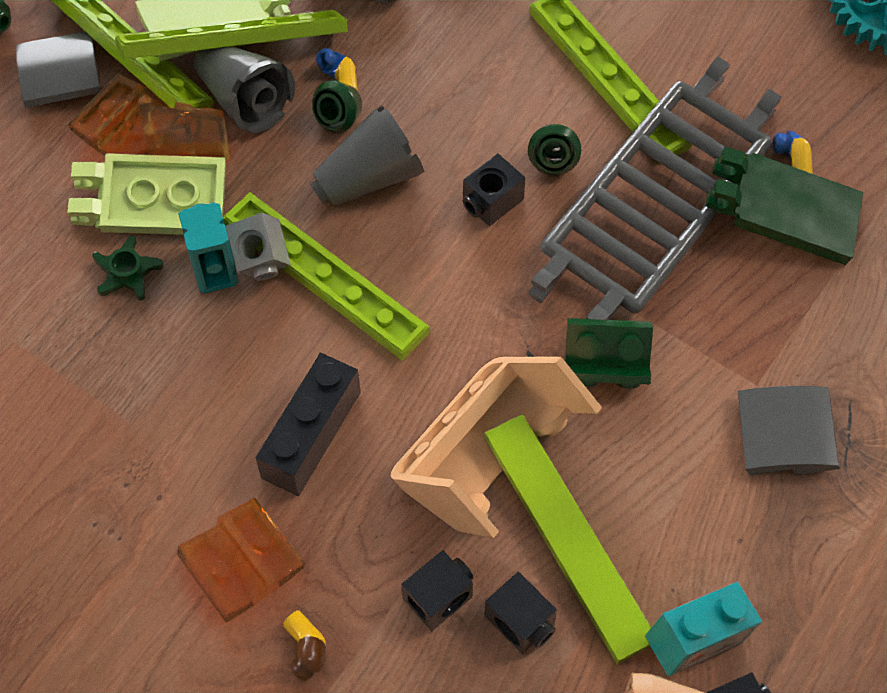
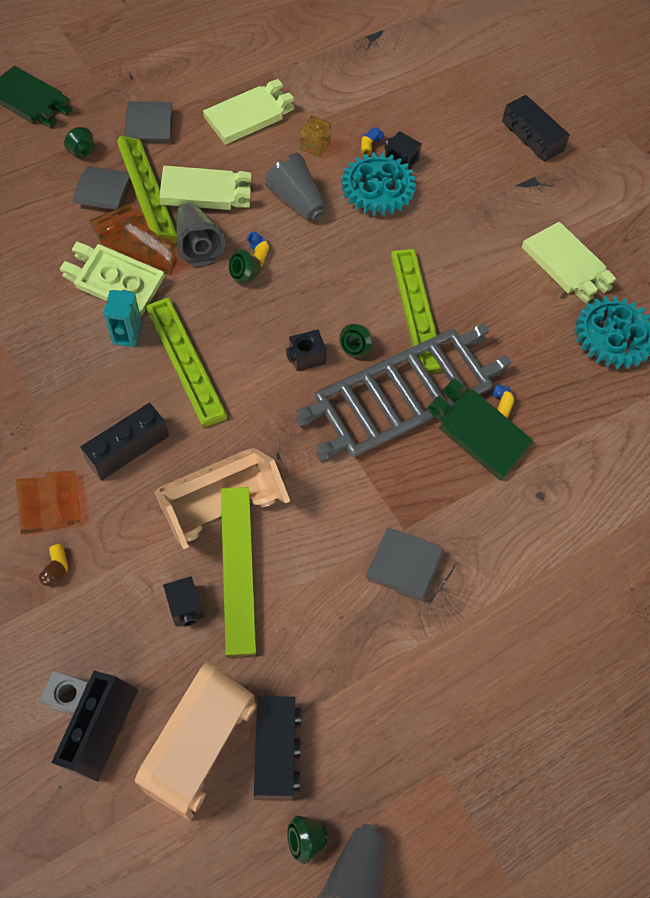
camera: 20 degrees right, 0 degrees up
dark green animal [92,236,163,301] -> none
lime tile [115,10,348,59] -> none
light grey brick [226,213,291,281] -> none
dark grey cone [310,105,424,206] -> none
black brick [401,550,474,631] -> none
dark green bracket [565,318,653,388] -> none
teal brick [645,581,763,677] -> none

